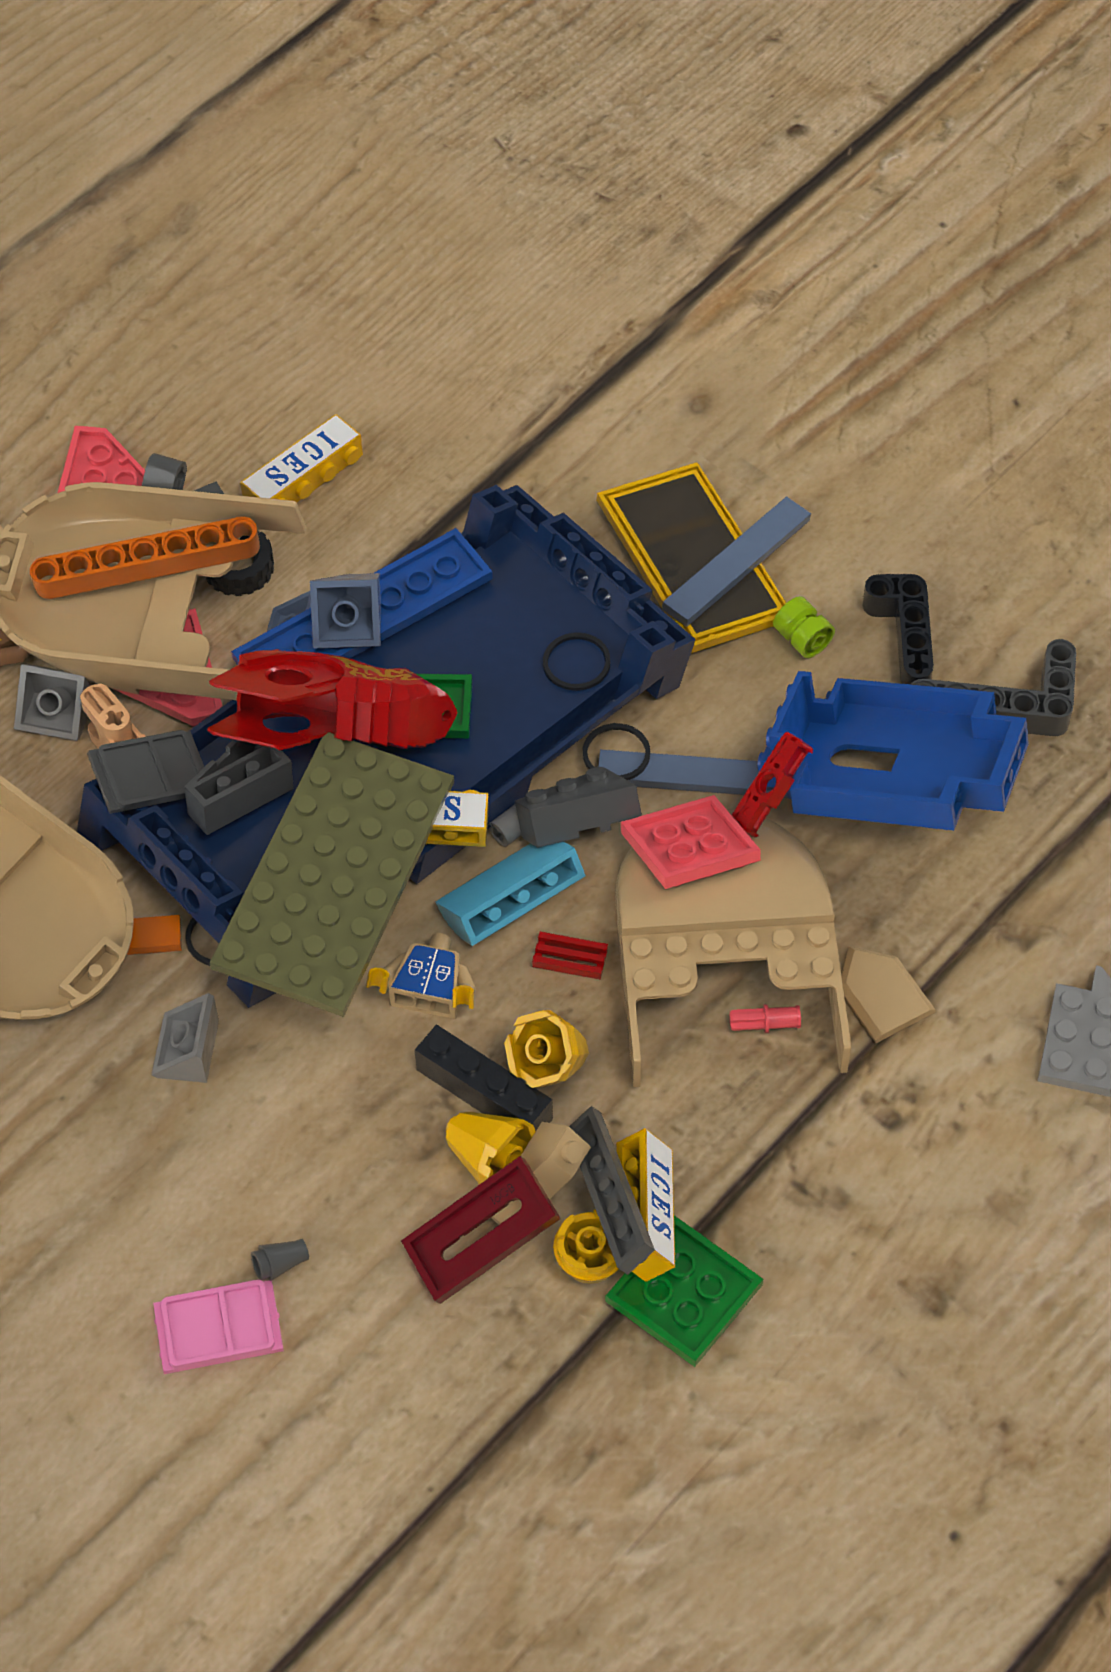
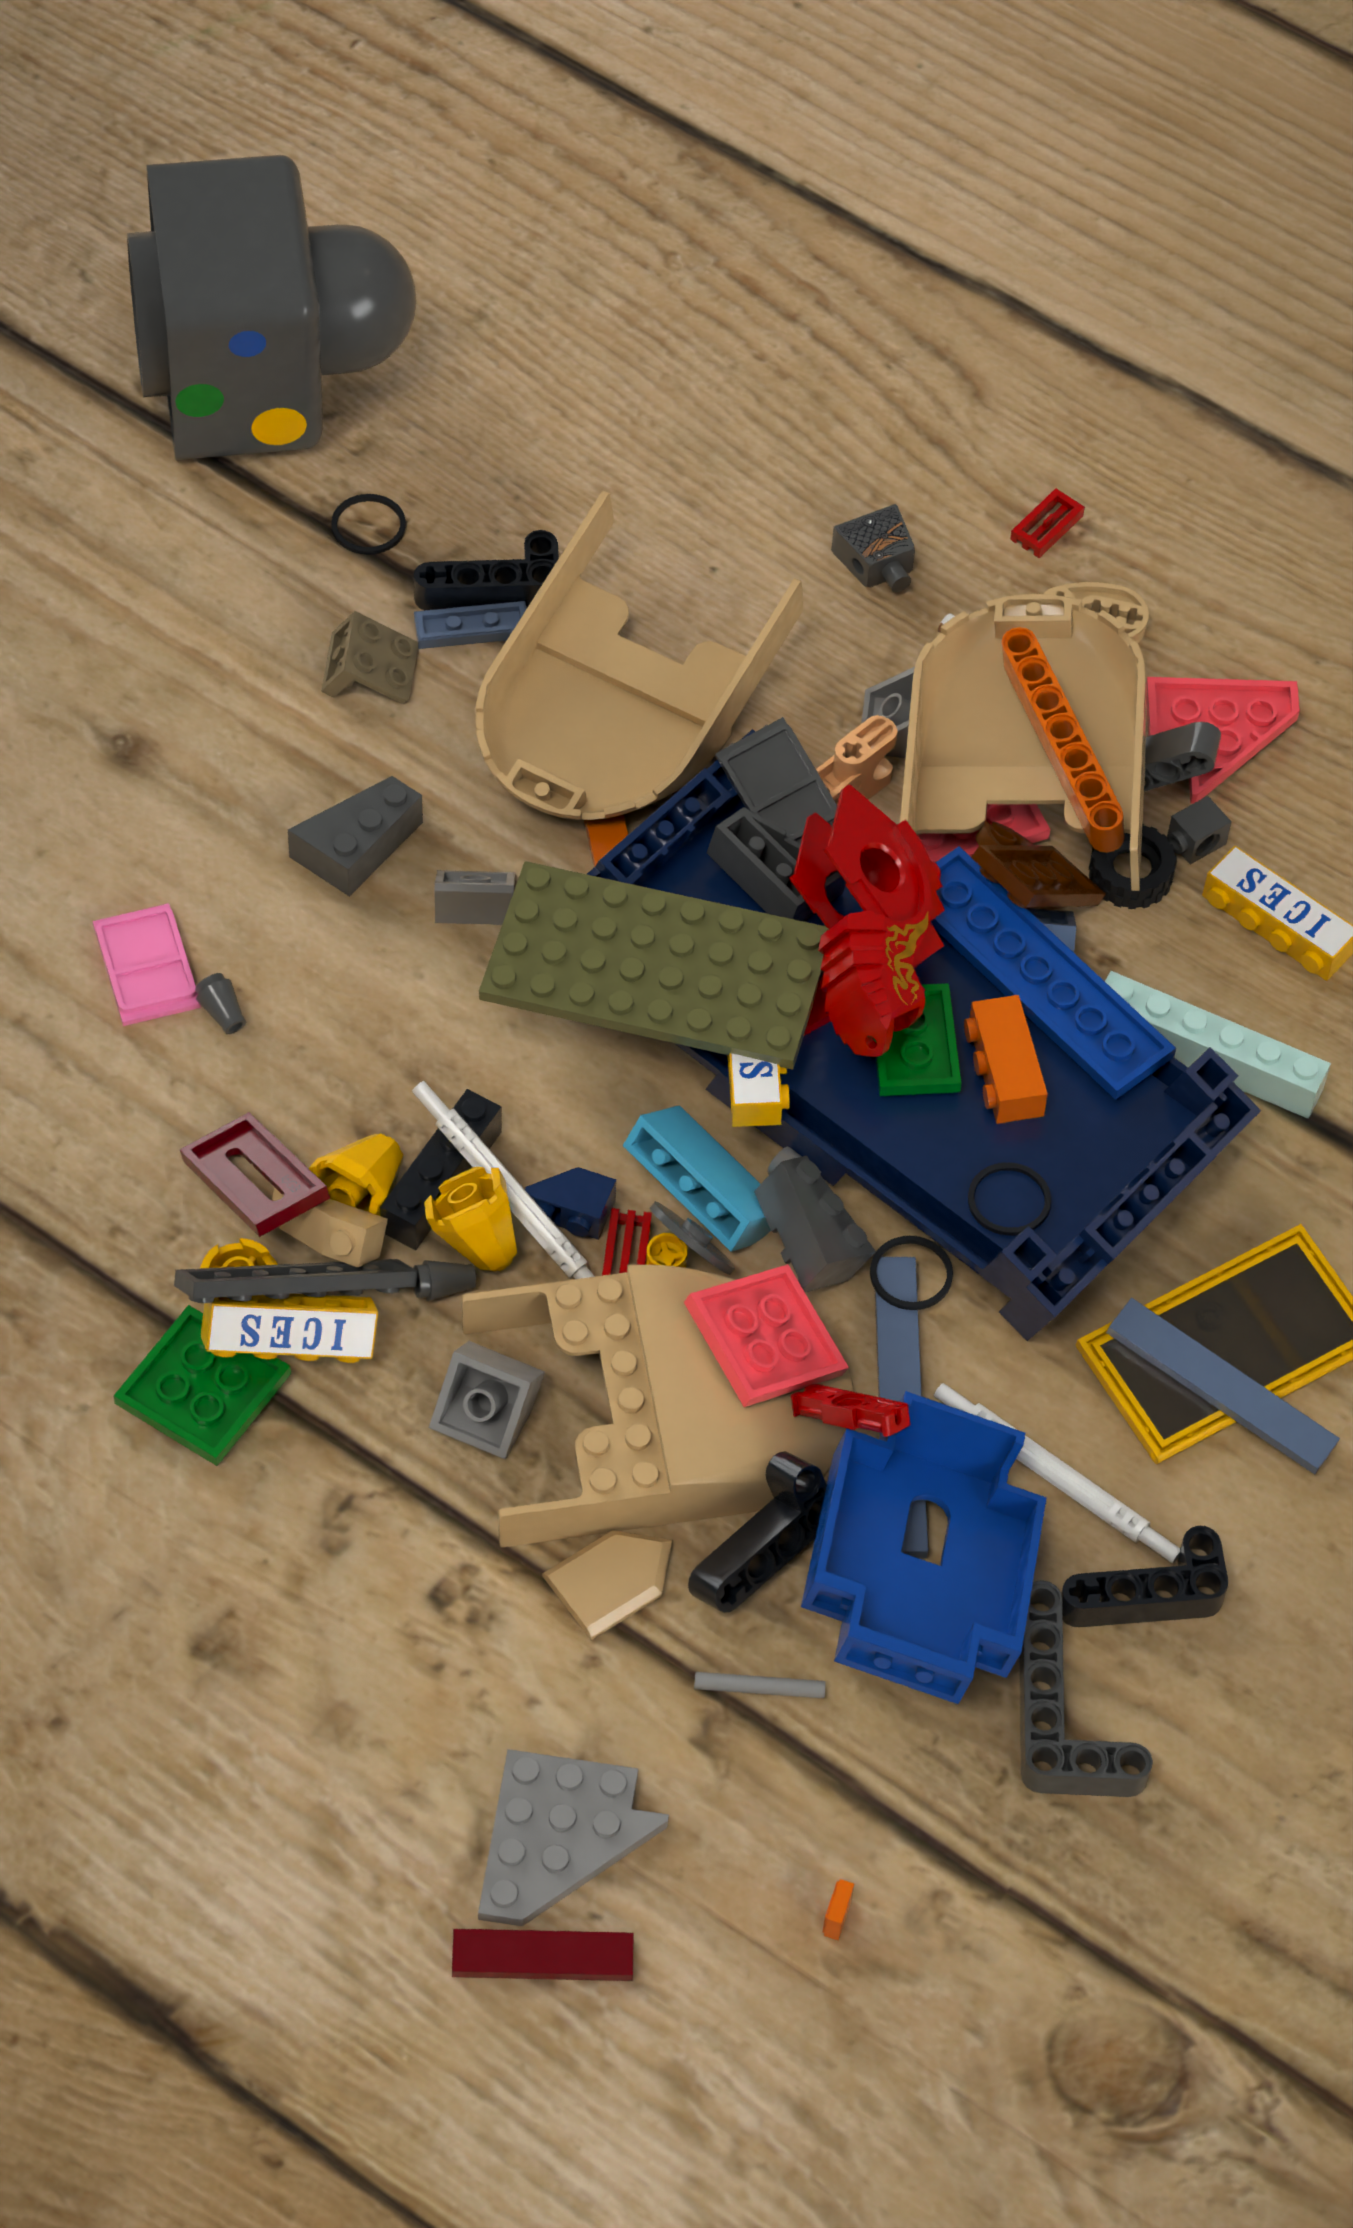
camera: 80 degrees right, 0 degrees up
sand blue slope [310,573,381,648] -> none
torso [366,933,476,1019] -> none
coral axle [729,1004,801,1033] -> none
lime wheel [773,596,835,658] -> none
none -> dark grey wedge [288,776,423,897]
none -> white axle [412,1081,595,1279]
none -> dark grey cone [414,1260,476,1301]
none -> light grey slope [429,1341,545,1459]
none -> dark blue slope [524,1167,616,1240]
none -> yellow wheel [646,1233,687,1268]
none -> dark grey piece [650,1201,735,1275]
none -> black beam [688,1451,827,1613]
none -> light grey piece [694,1672,825,1698]
none -> white axle [934,1383,1180,1564]
none -> orange brick [964,995,1048,1124]
none -> reddish brown plate [971,821,1106,908]
none -> light aqua brick [1105,971,1331,1119]

